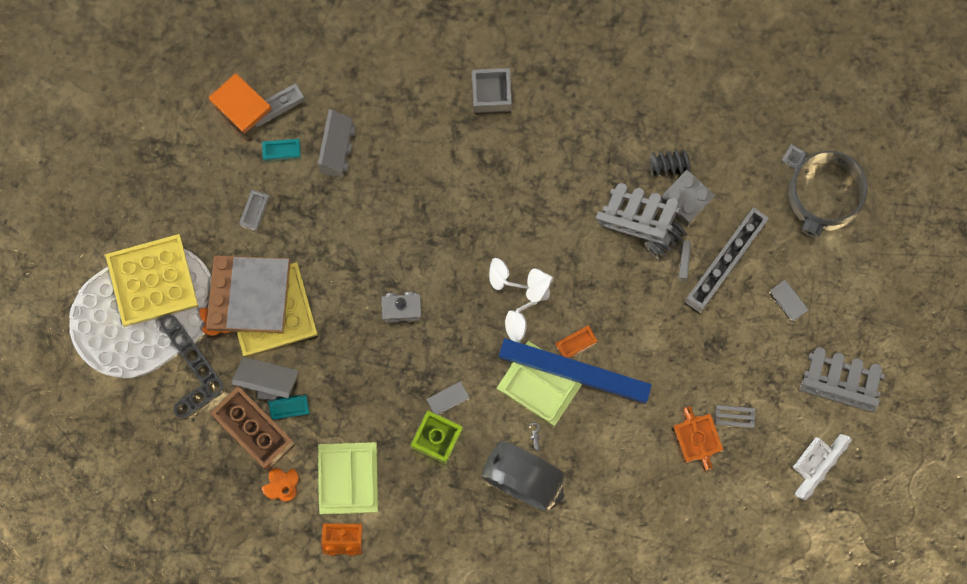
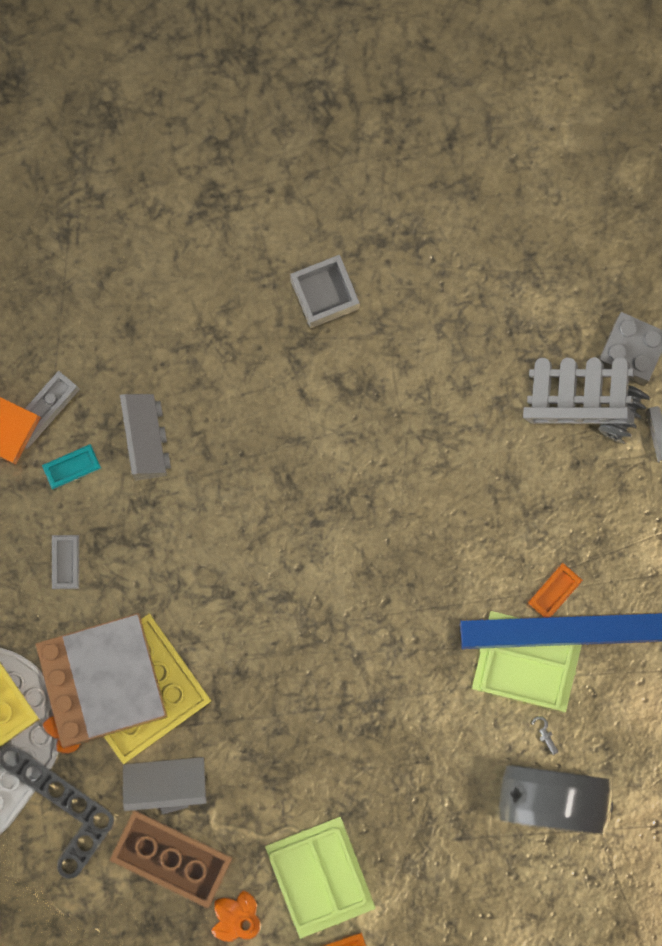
camera: 25 degrees left, 5 degrees up
teal tile [268,394,310,420] -> none
light grey piece [381,292,422,323] -> none
lime brick [411,410,463,465] -> none
light grey tile [426,381,470,415] -> none
white plant [489,258,554,343] -> none
dark grey piece [650,149,690,177] -> none

